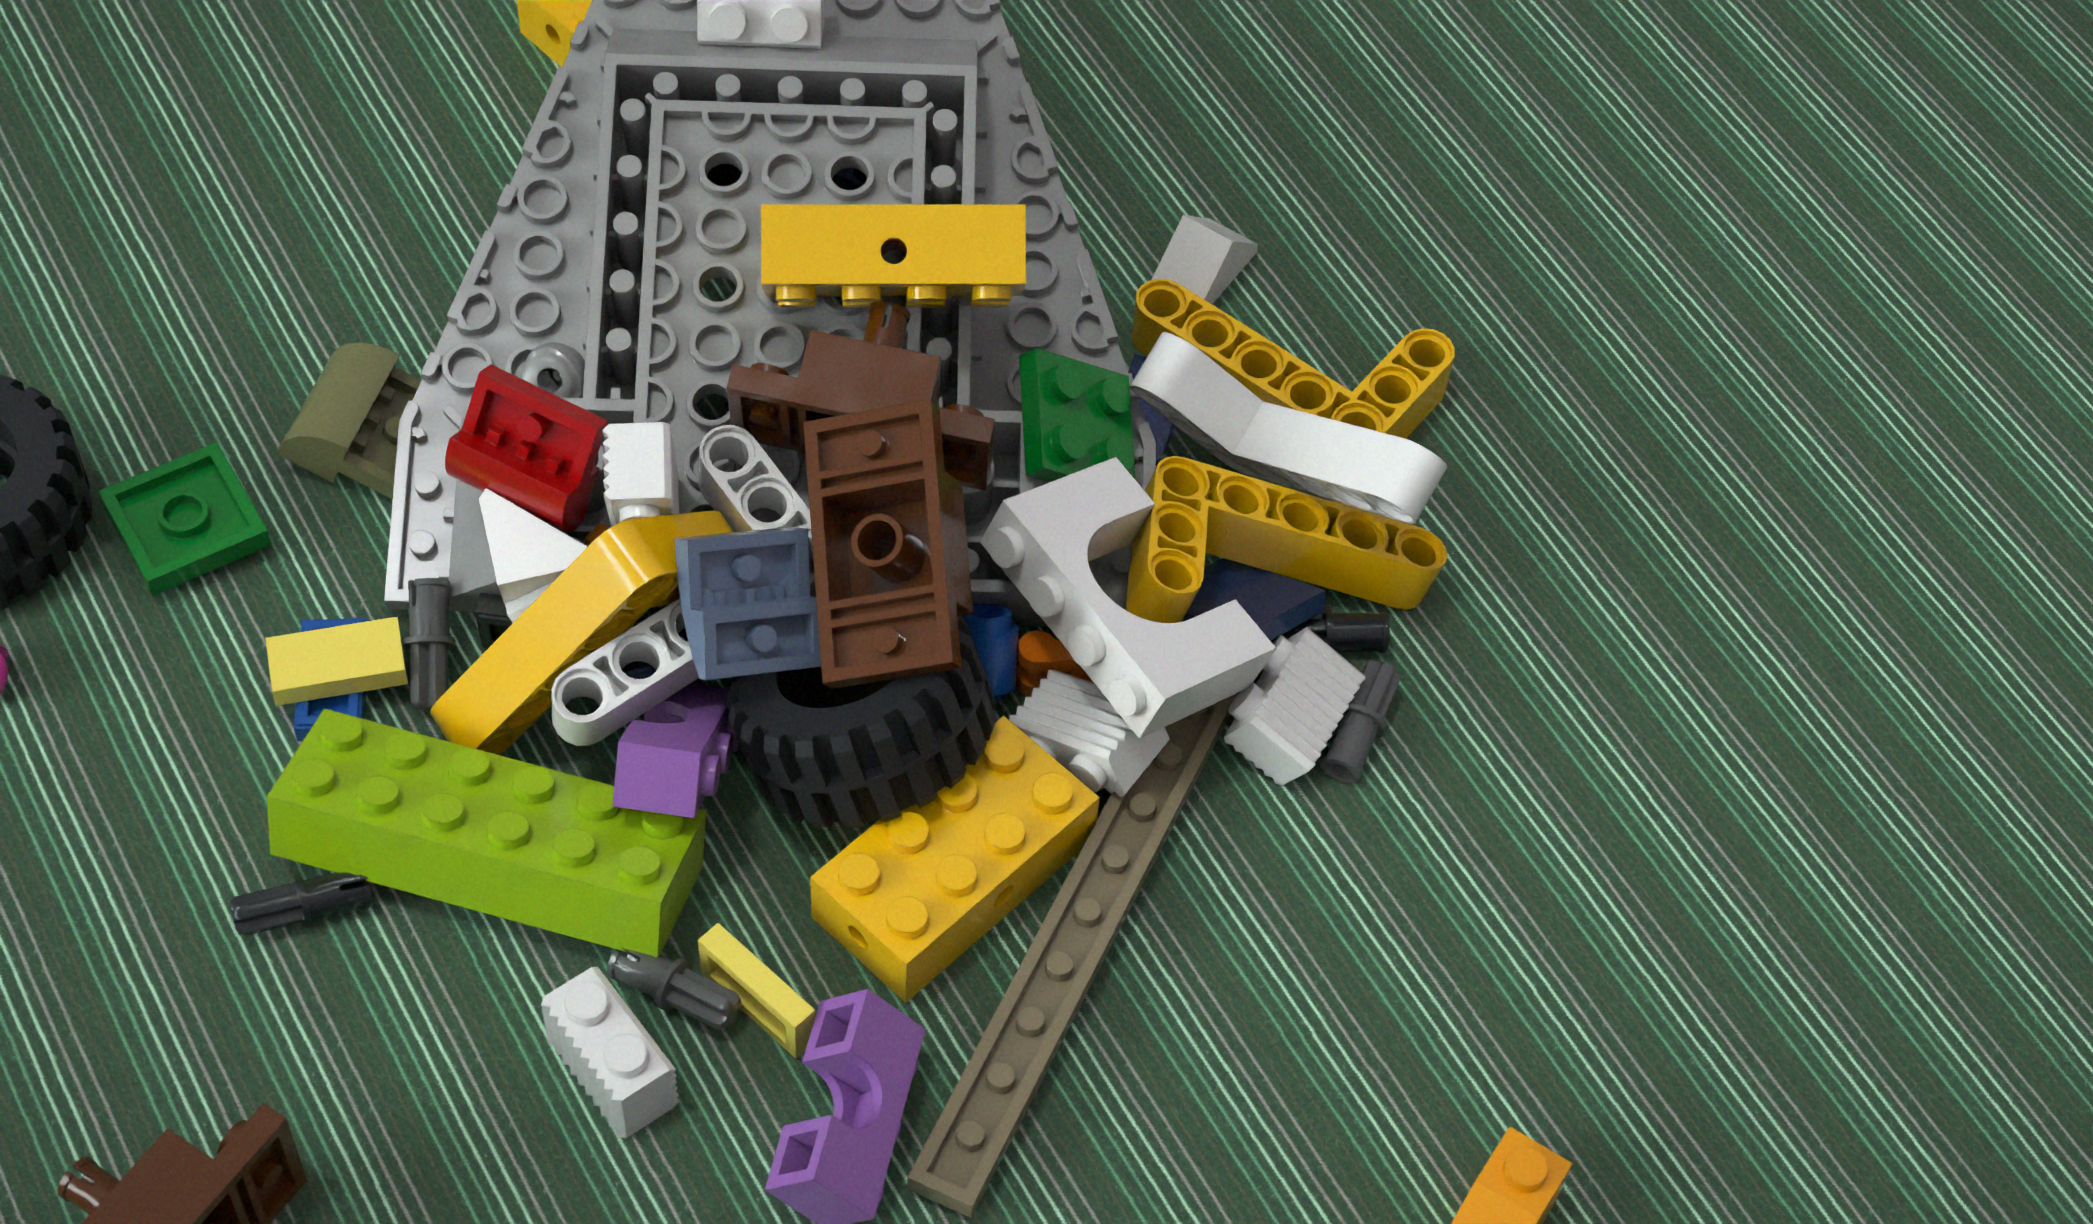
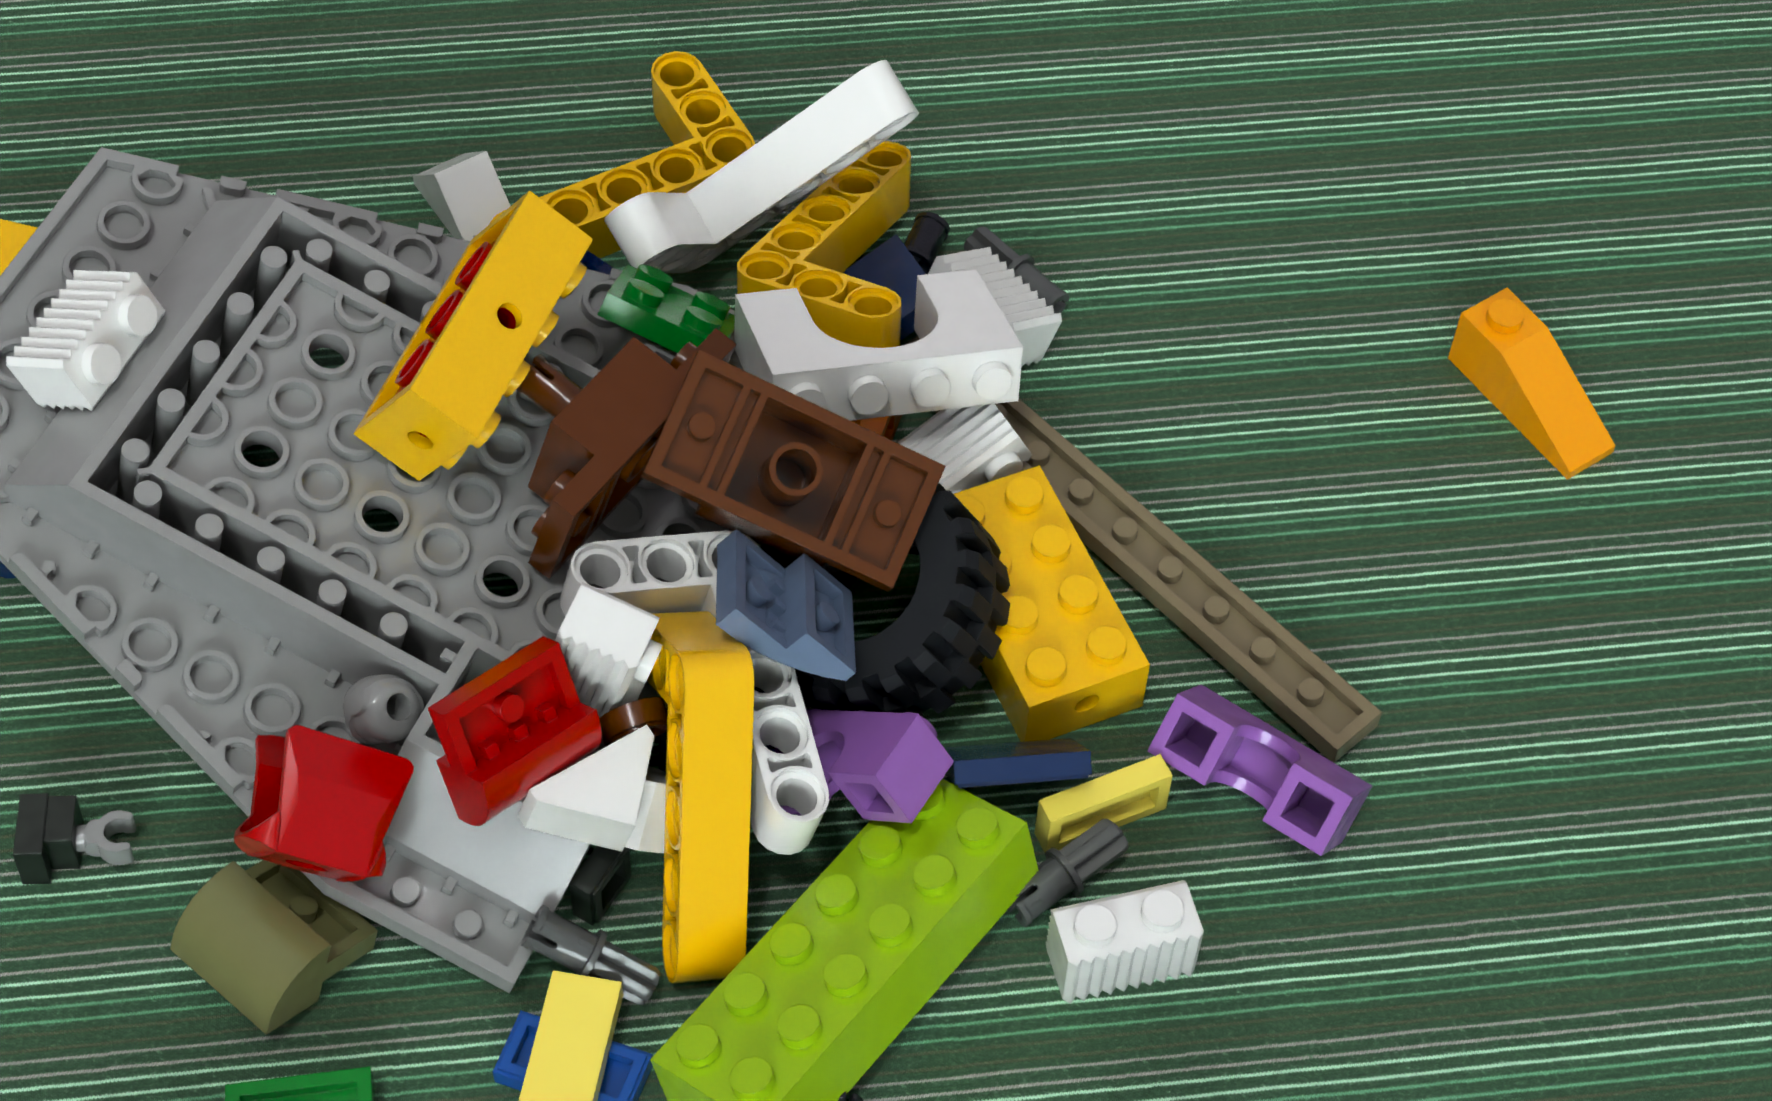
camera: 65 degrees left, 0 degrees up
none -> pearl dark grey piece [13,793,136,884]
none -> red piece [234,725,414,882]
none -> dark blue tile [944,738,1092,788]

